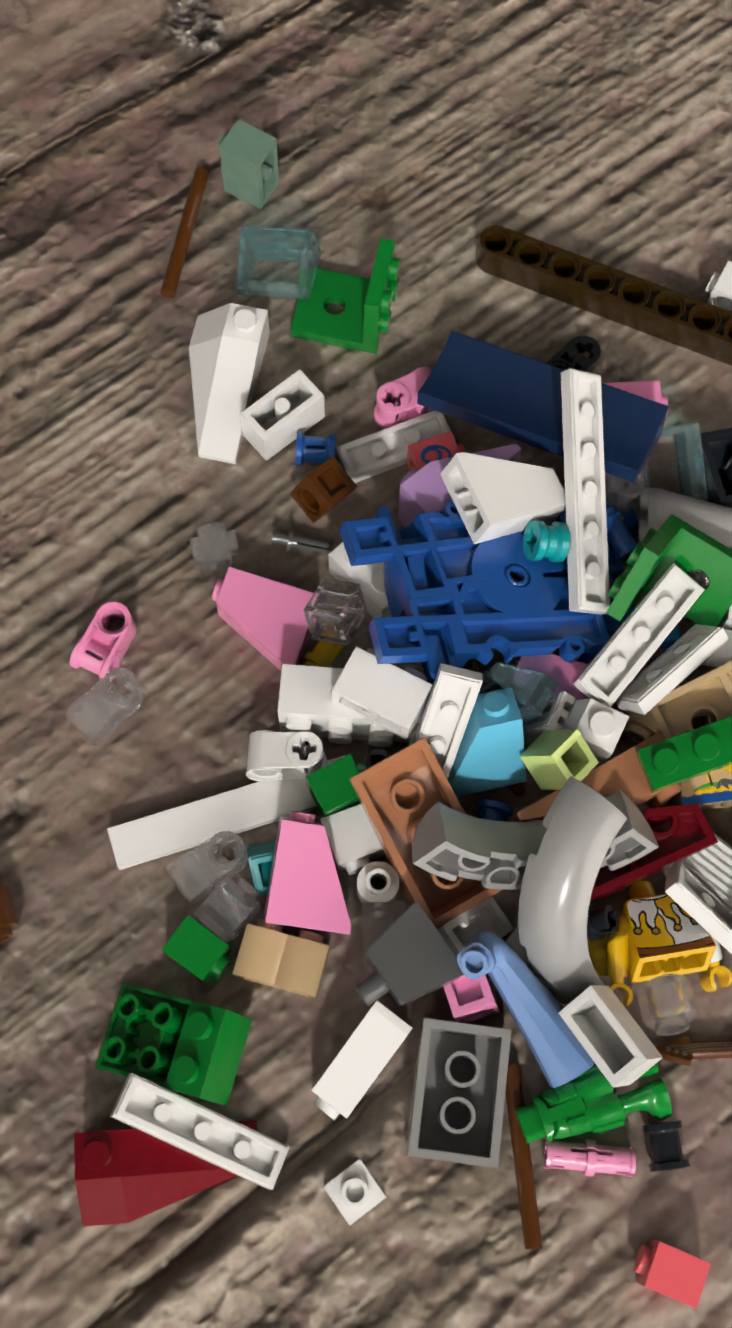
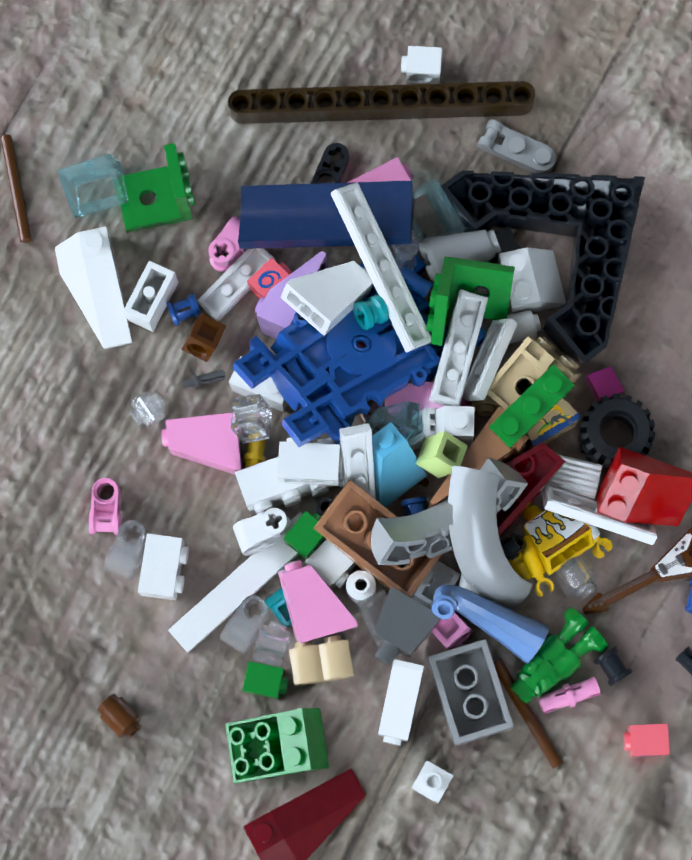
camera: 15 degrees left, 5 degrees up
white tile [110,1073,290,1190] -> none
sand green brick [218,119,279,209] -> none
white piece [558,985,663,1088] -> none
none -> white brick [138,533,189,600]

